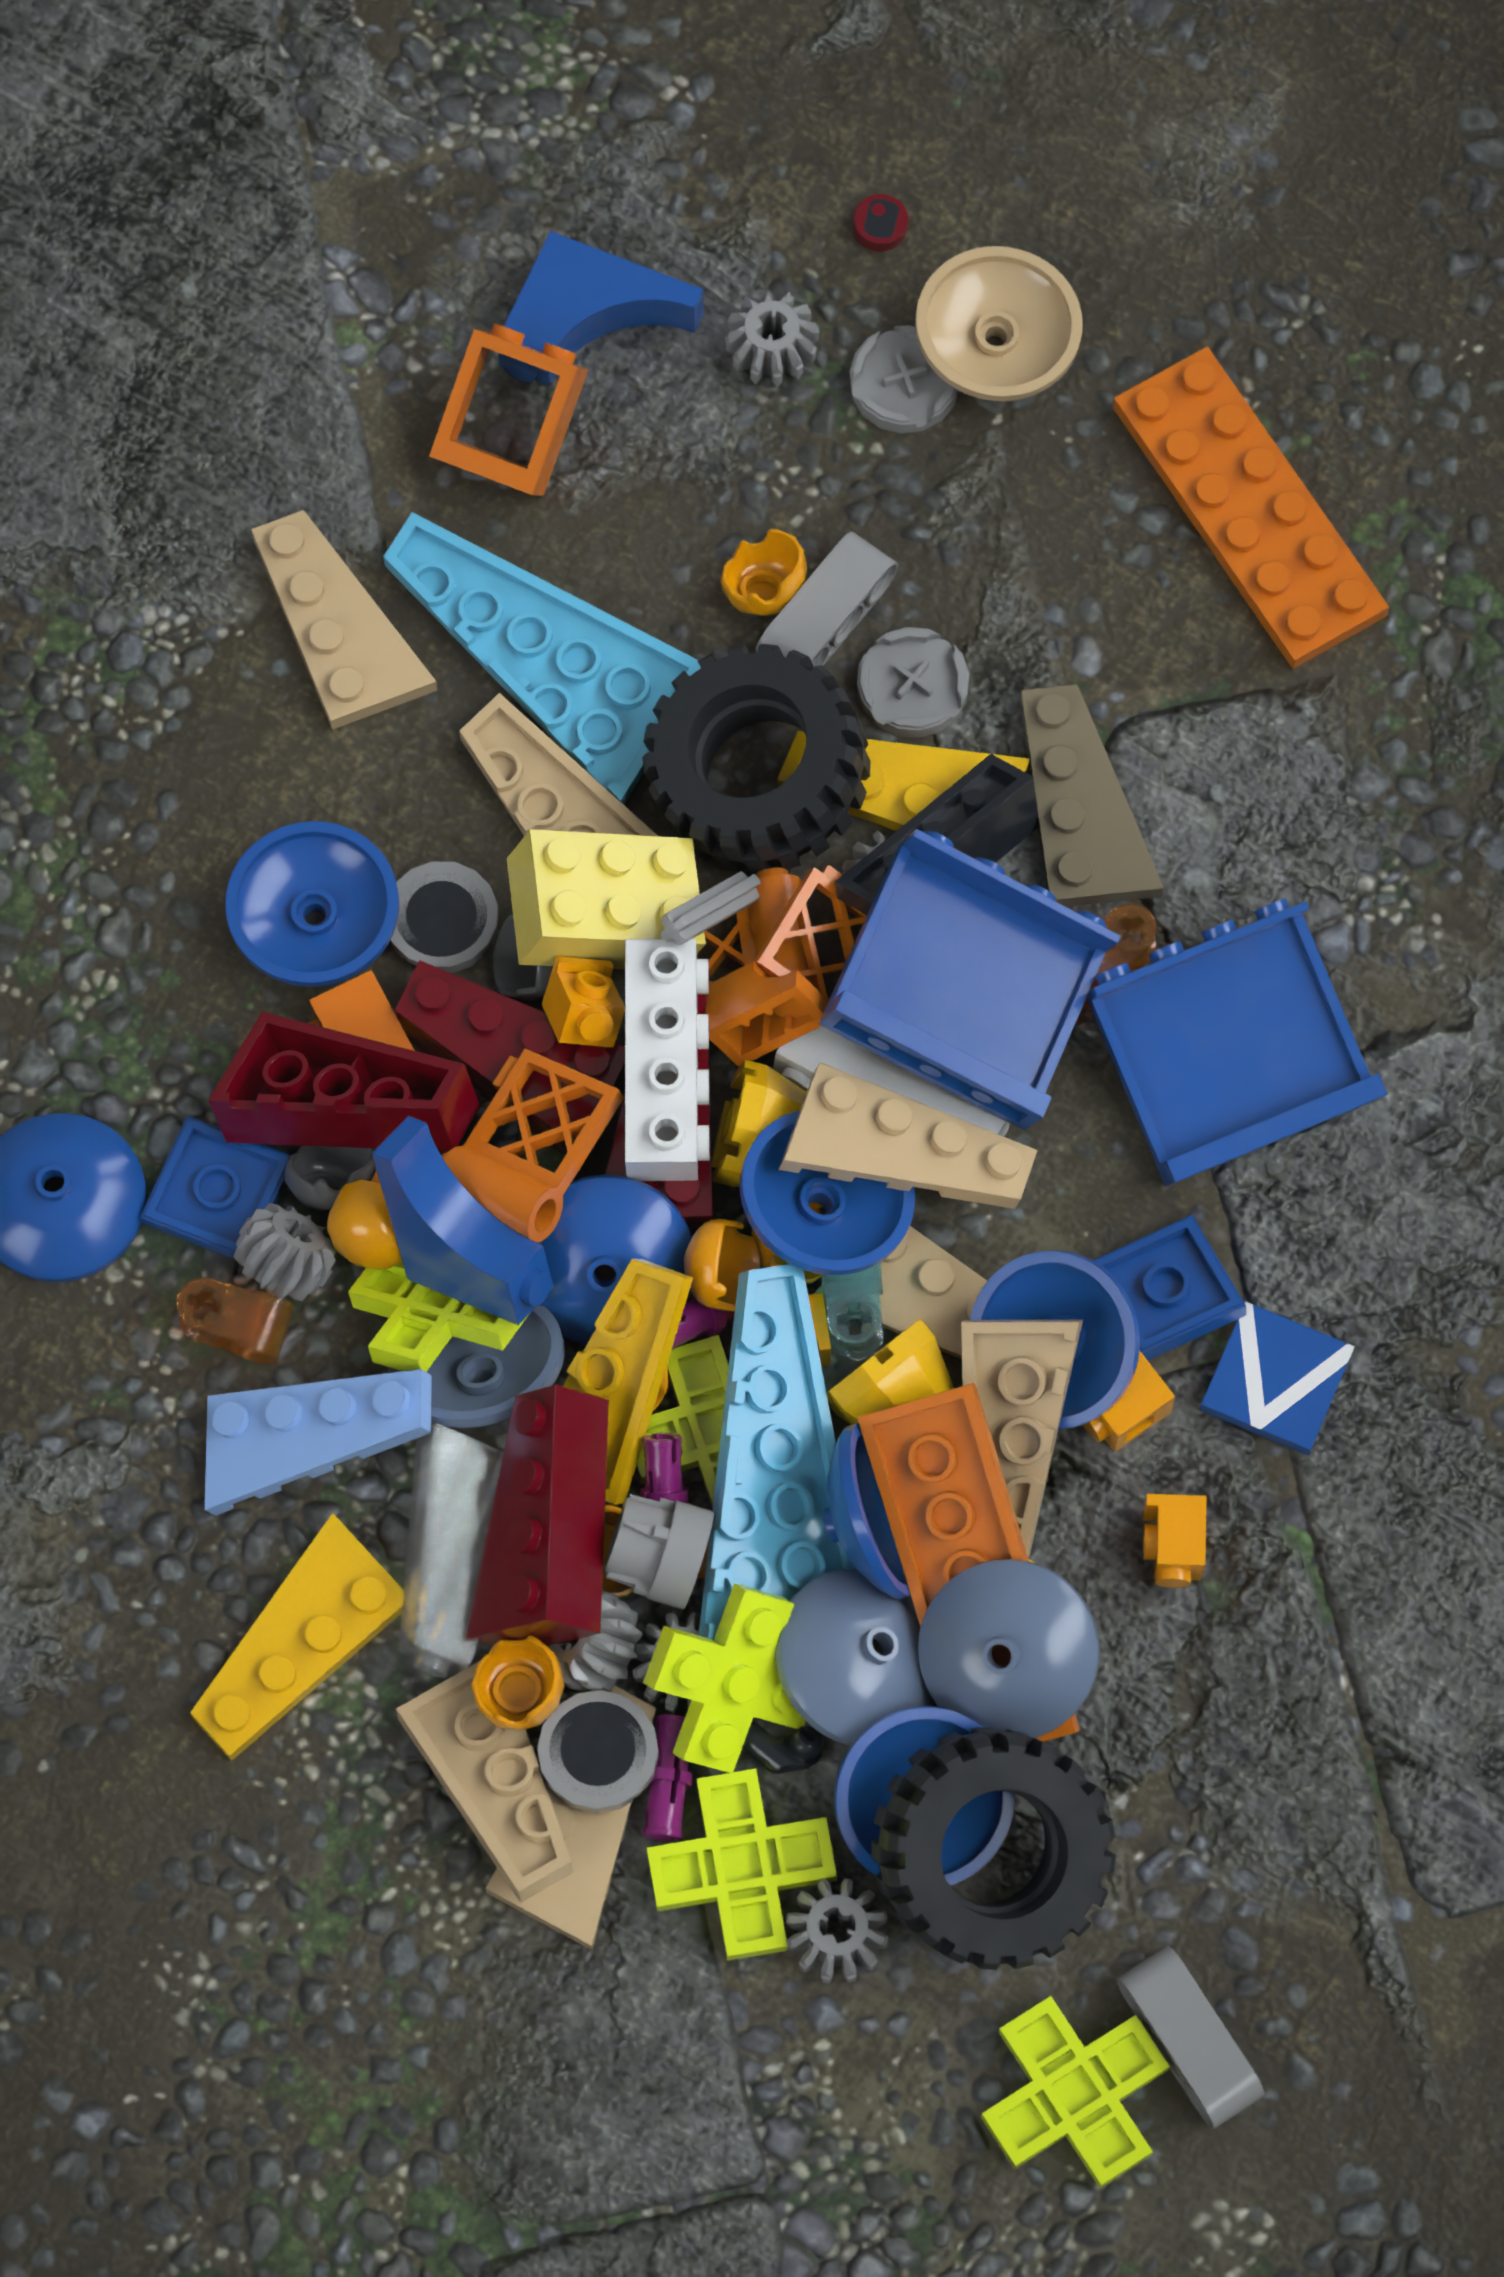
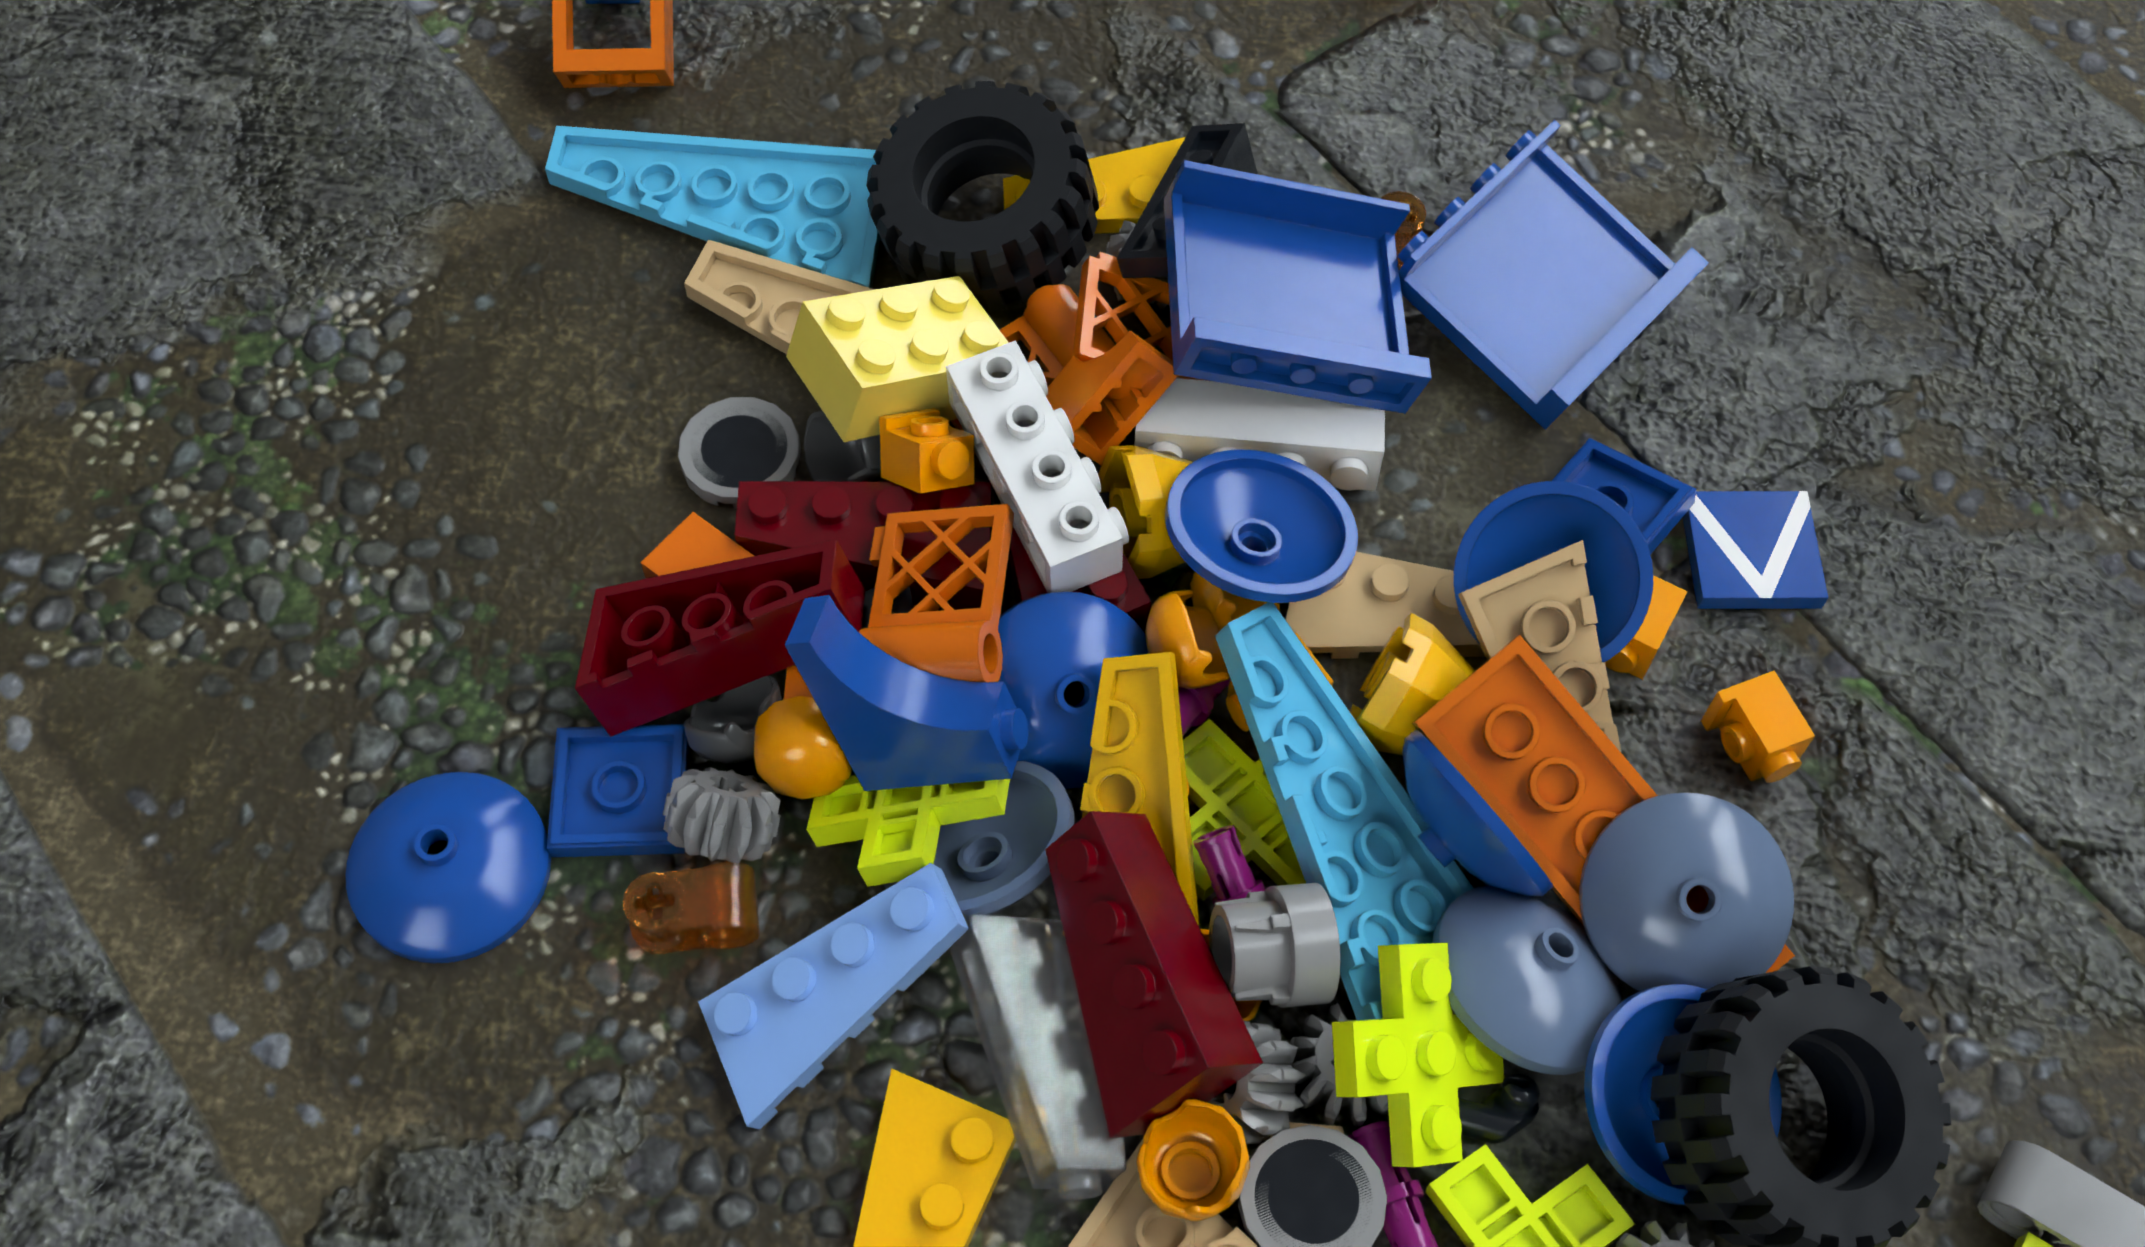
camera: 25 degrees left, 10 degrees down
blue dish [225,821,399,987] -> none
tan wing [251,510,438,730] -> none
light grey axle [660,871,761,945] -> none
light orange hair [721,529,807,616] -> none
light grey beam [755,532,899,667] -> none
tan wing [779,1062,1037,1209] -> none
clear light blue piece [821,1262,883,1361] -> none
light grey tile [857,627,969,738] -> none
dark tan wing [1020,684,1164,907] -> none

